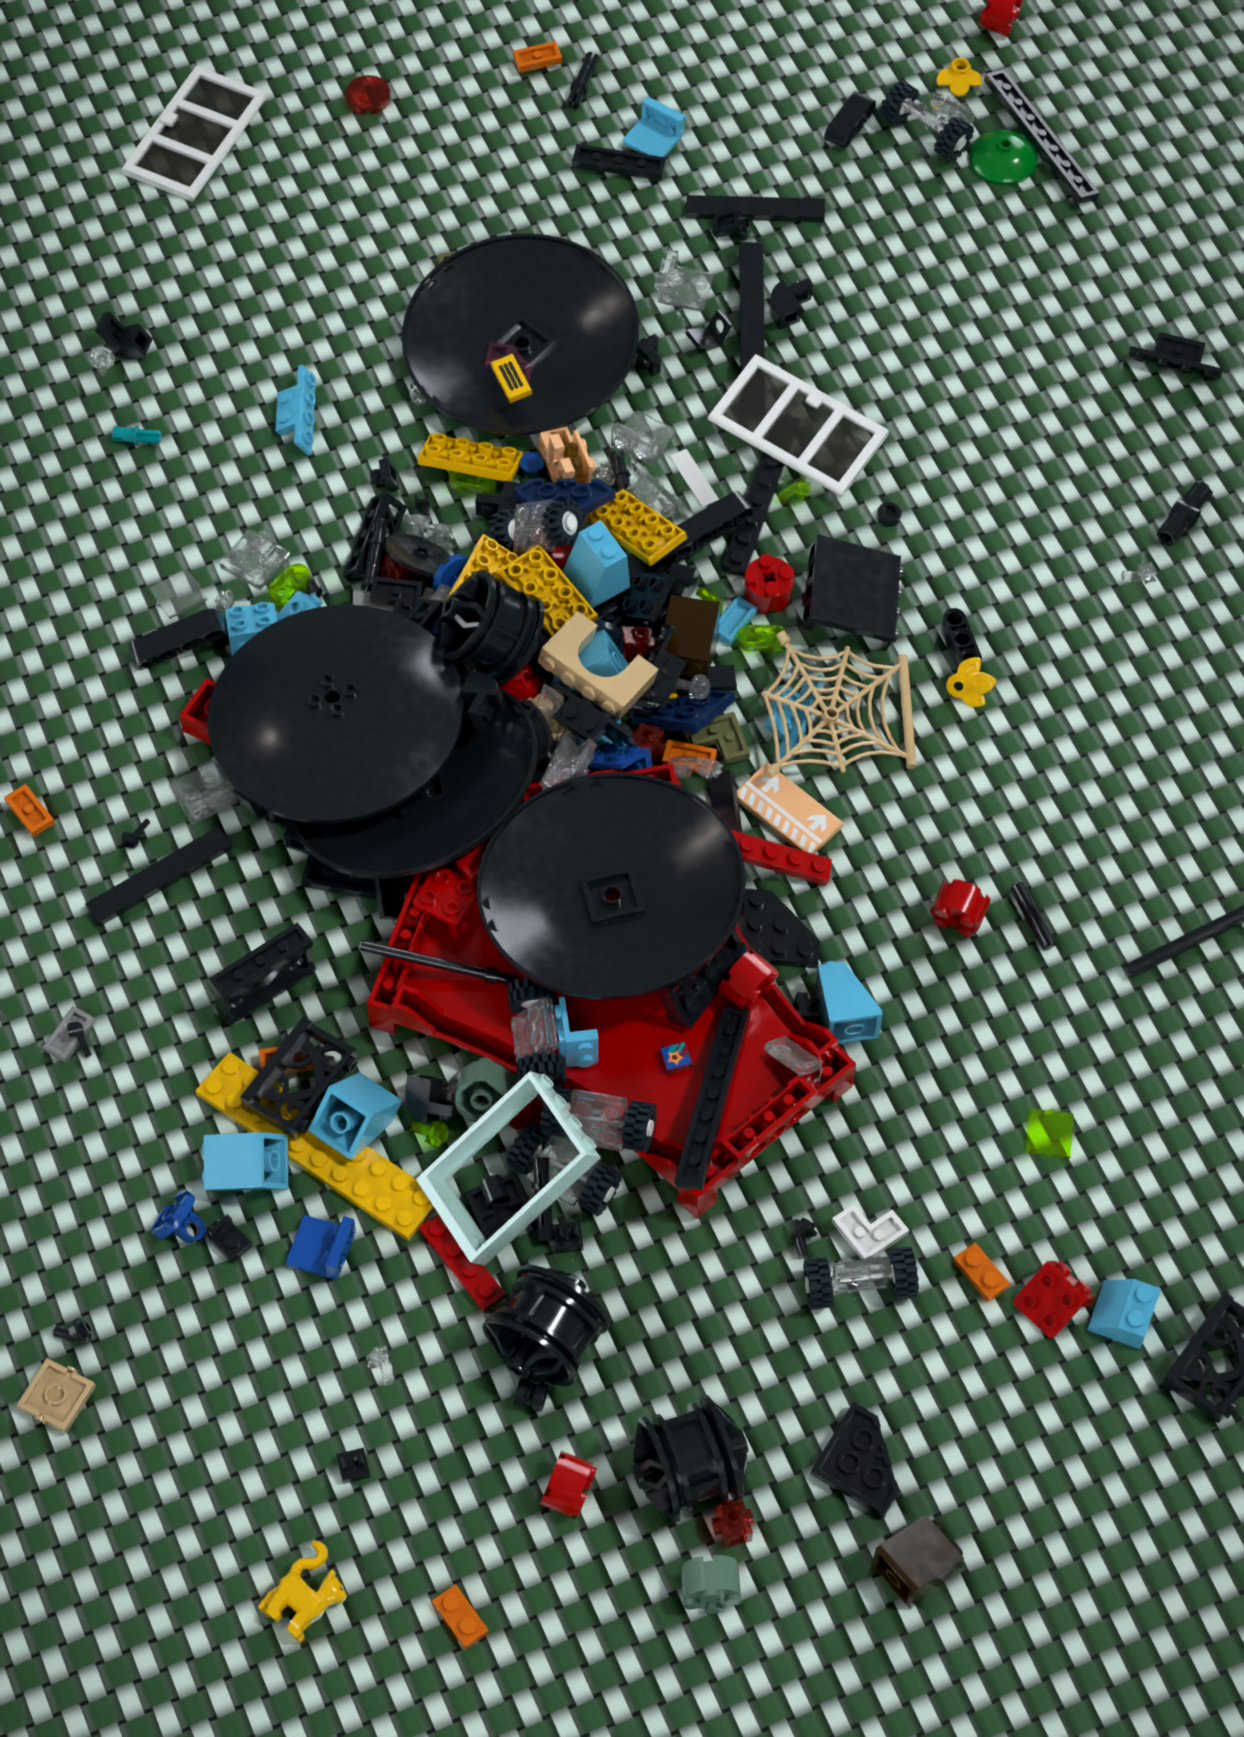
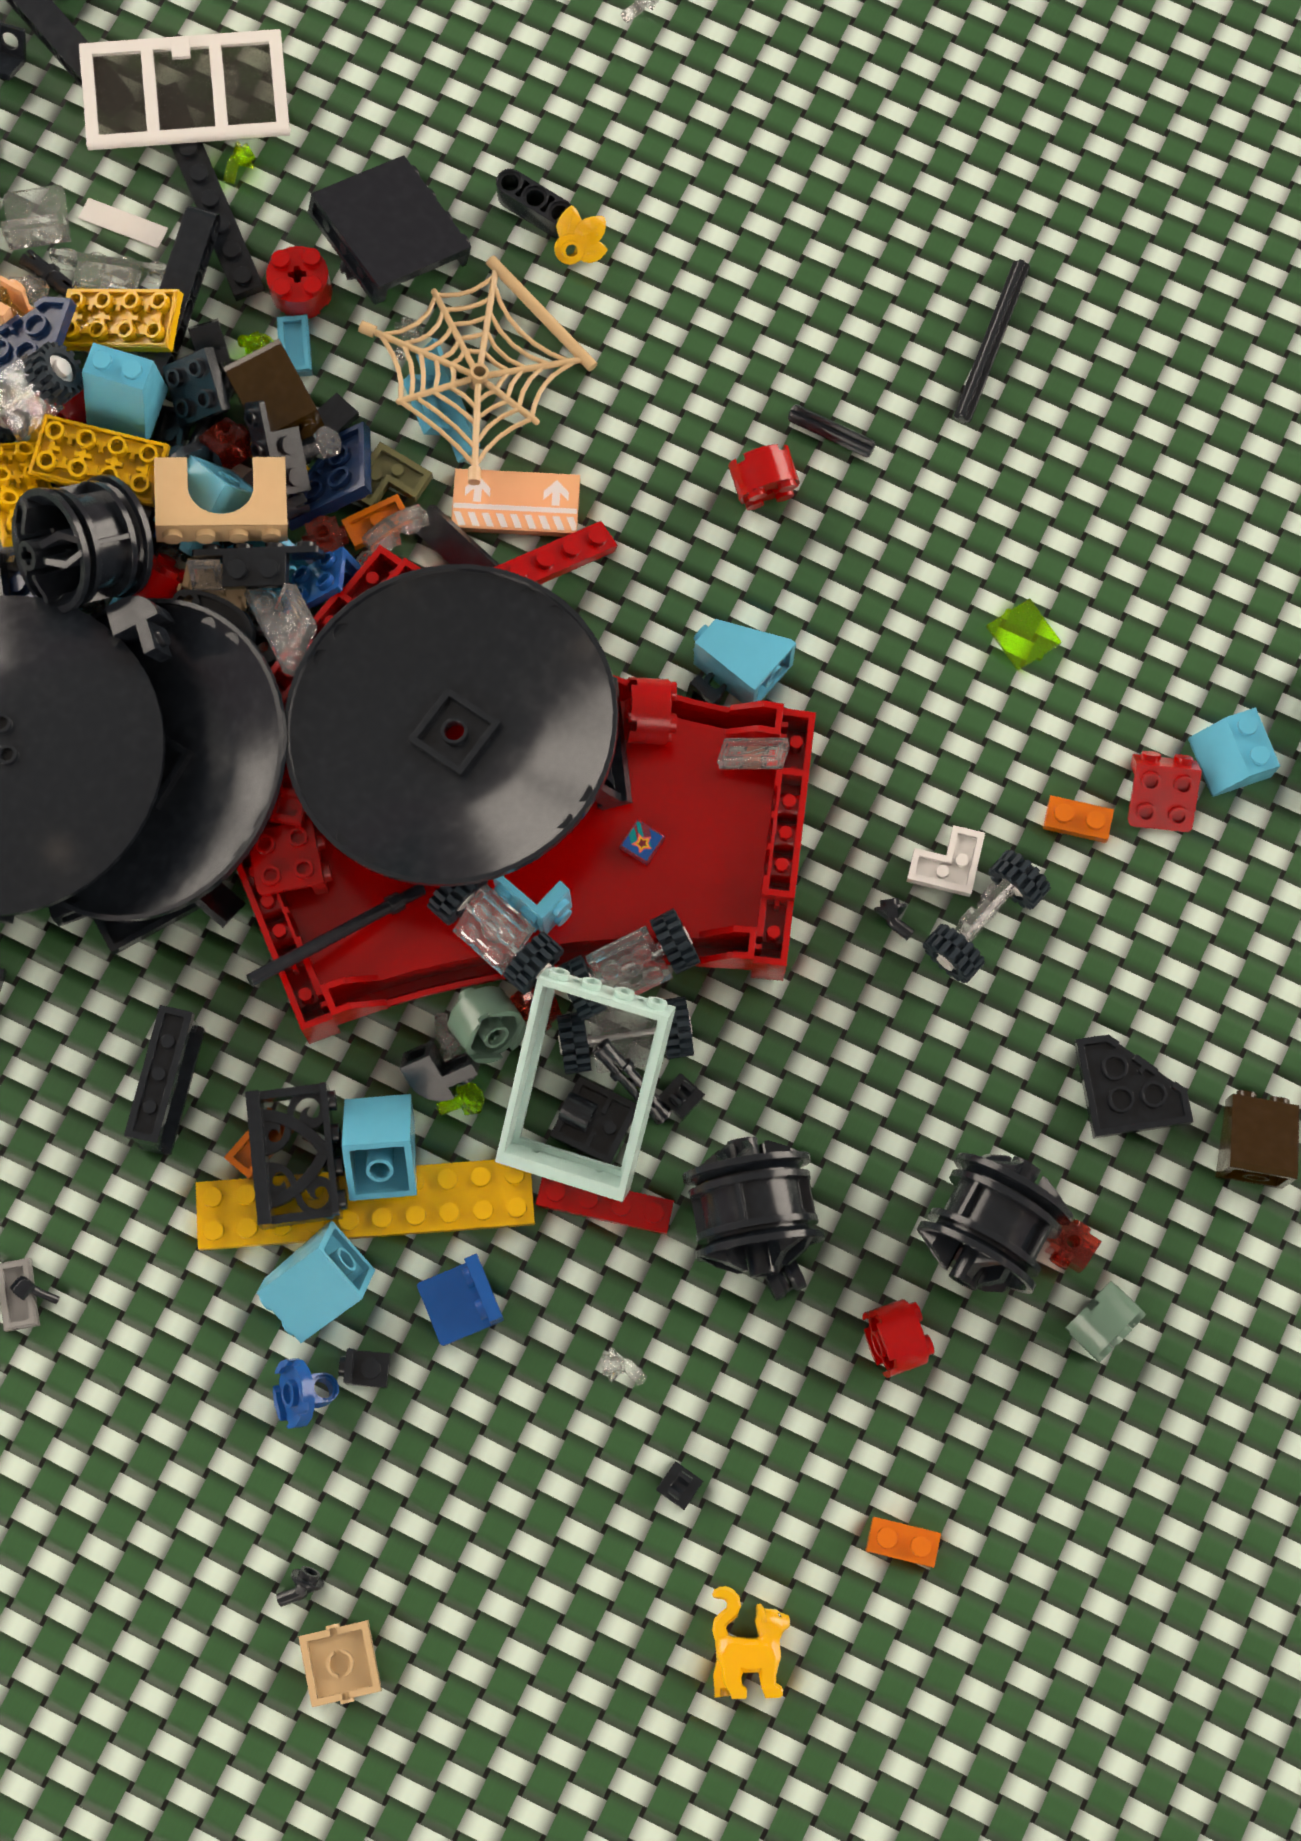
camera: 40 degrees left, 15 degrees up
black plate [674,1007,750,1190] -> none
clear neon green plate [738,625,788,651] -> none
black plate [742,888,820,968] -> none
black tile [877,502,902,527] -> none

